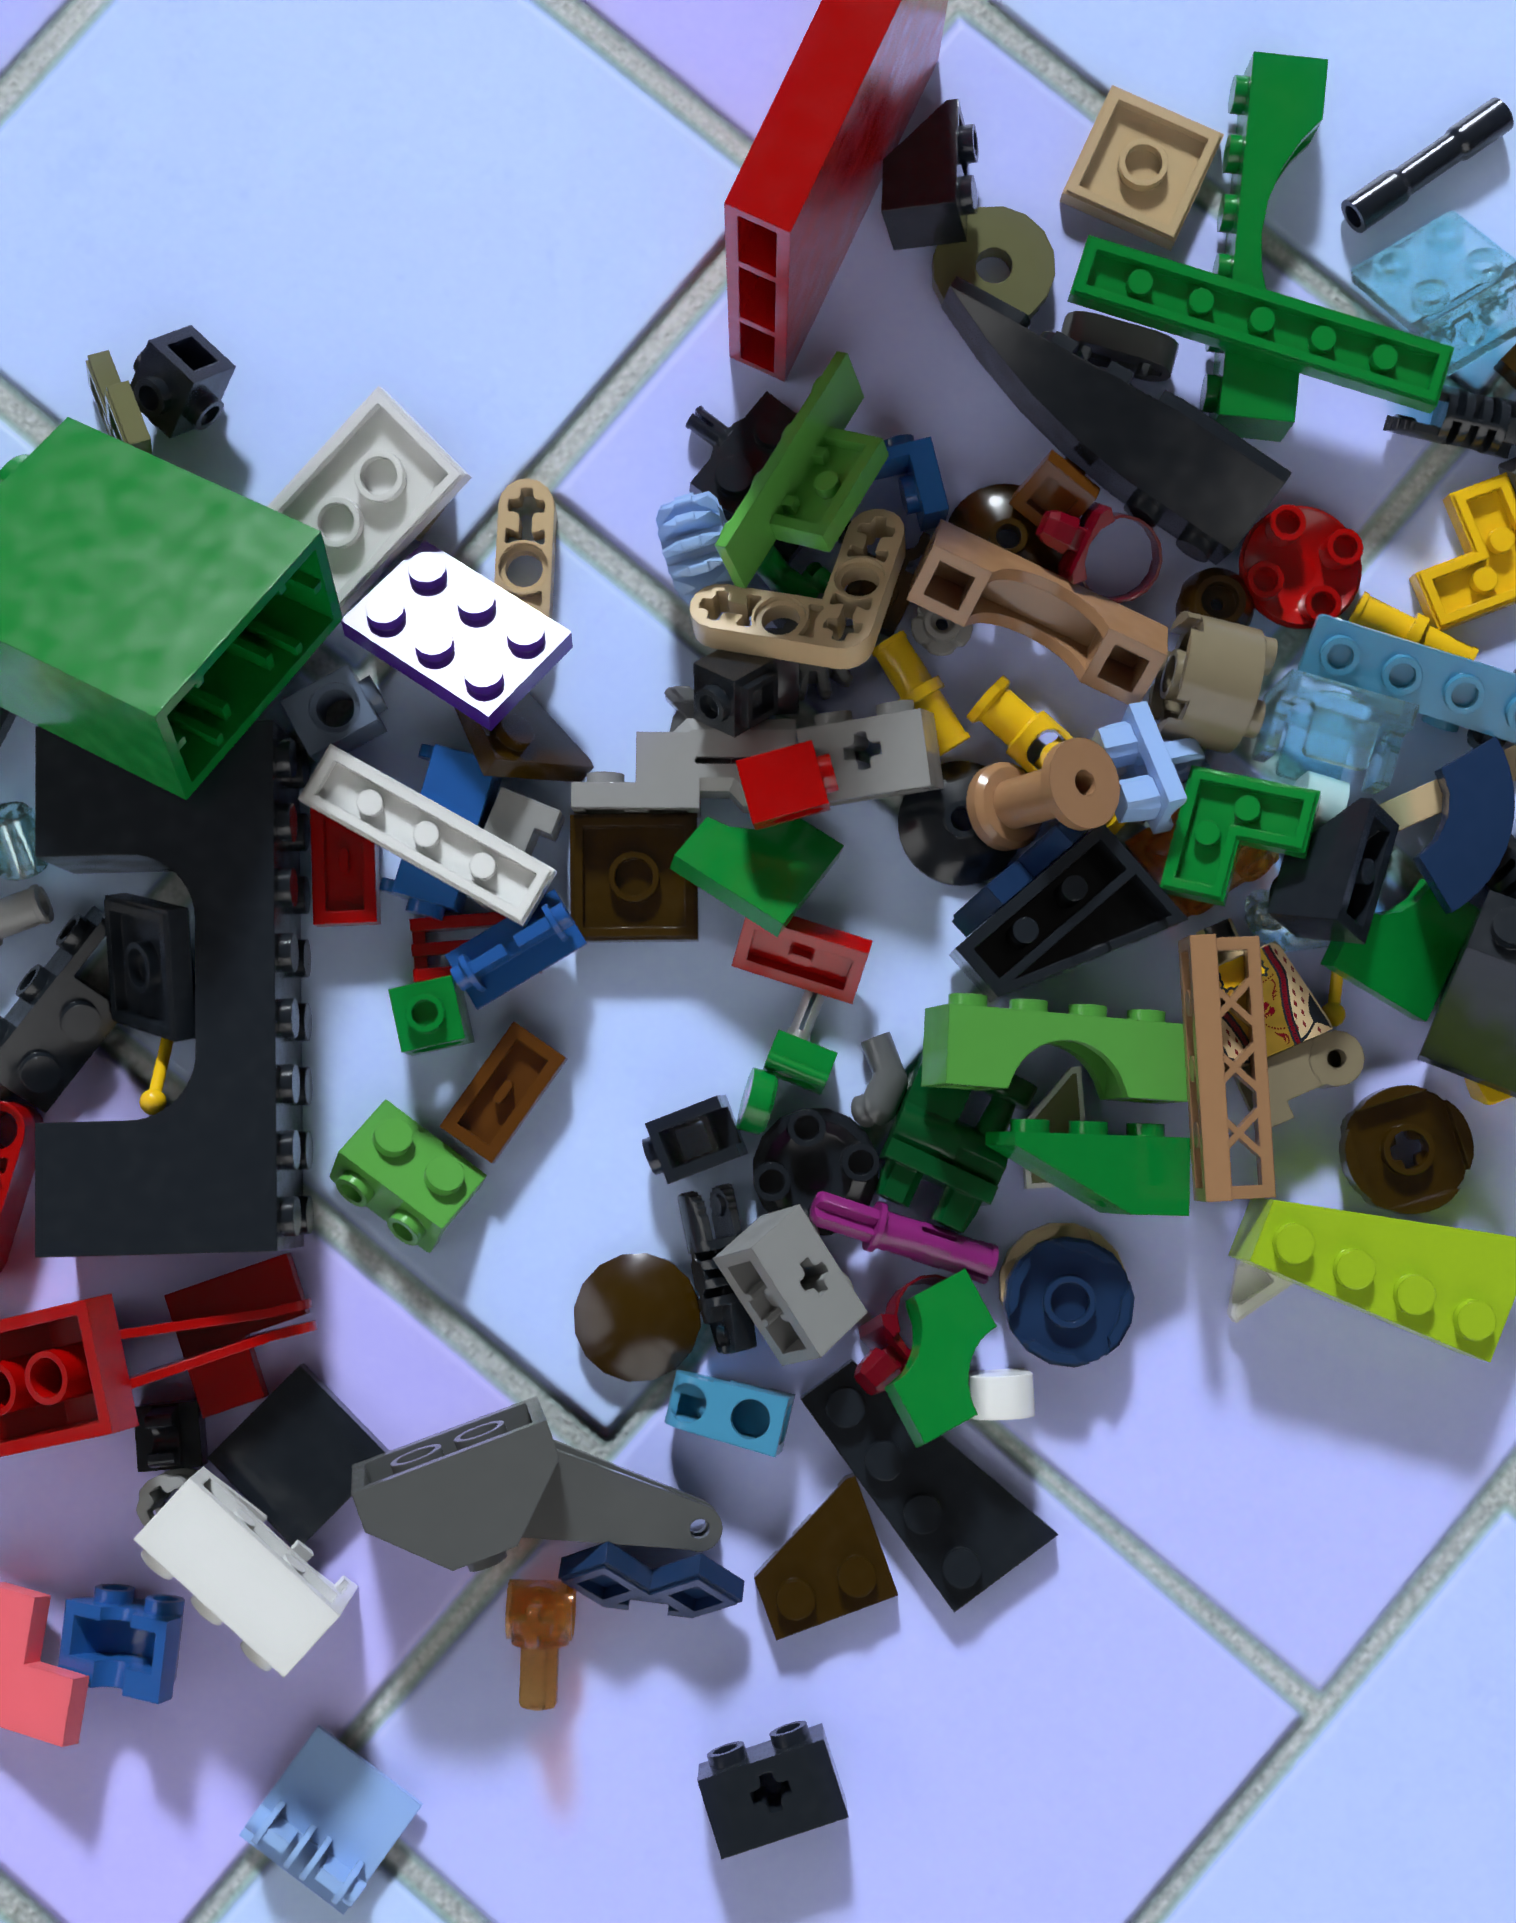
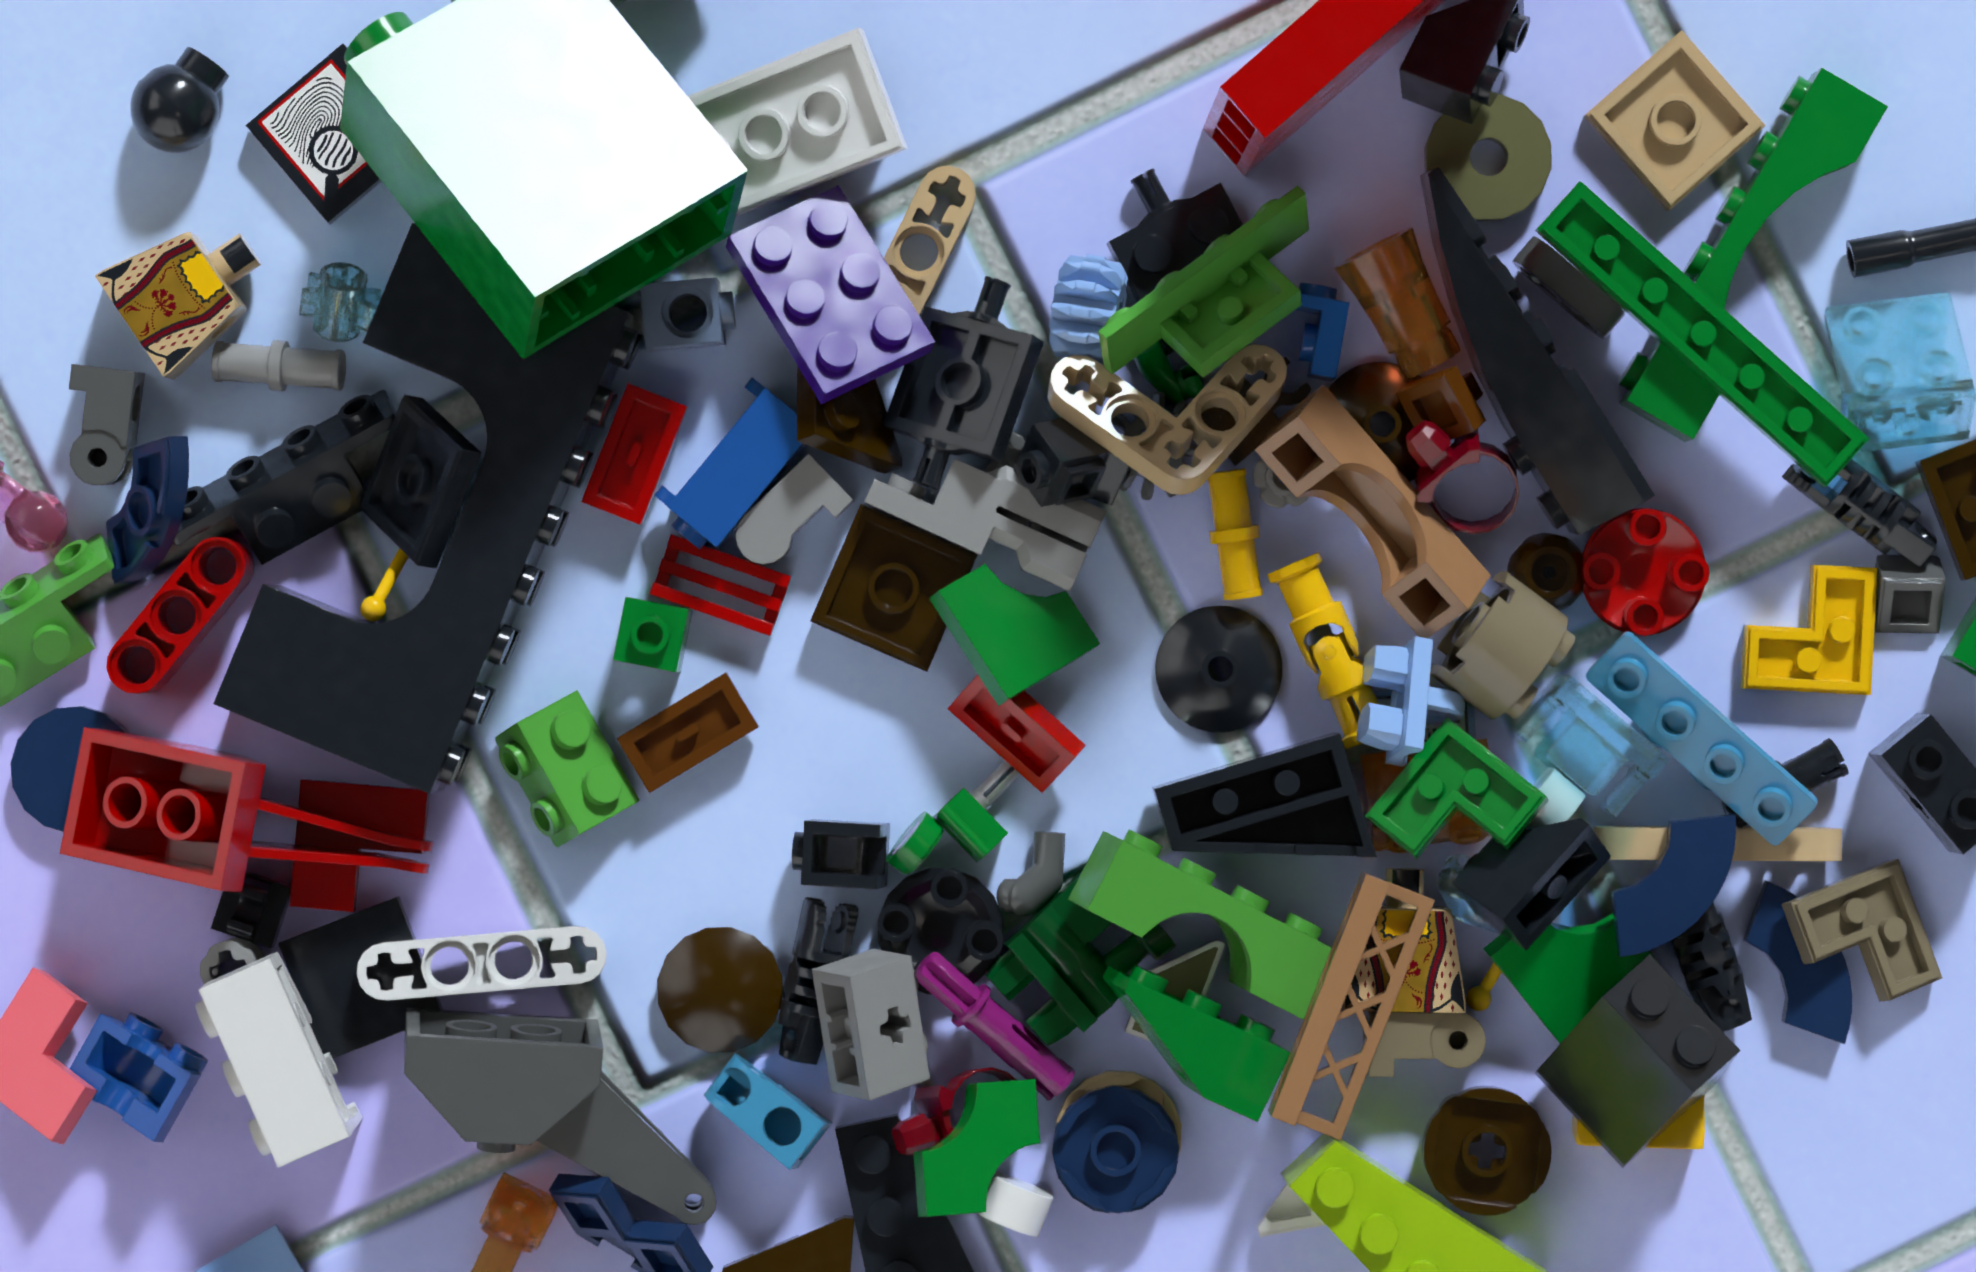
camera: 20 degrees right, 5 degrees up
white tile [298,743,557,928] -> none
blue hinge [445,889,587,1010] -> none
red brick [736,740,839,830] -> none
light grey brick [796,700,944,807] -> none
dark blue tile [952,822,1091,937] -> none
medium nougat piece [966,737,1120,851] -> none
yellow pin [1348,591,1479,660] -> none
none -> white beam [356,926,607,1001]
none -> black plate [883,276,1044,490]
none -> clear orange plant [1333,226,1461,379]

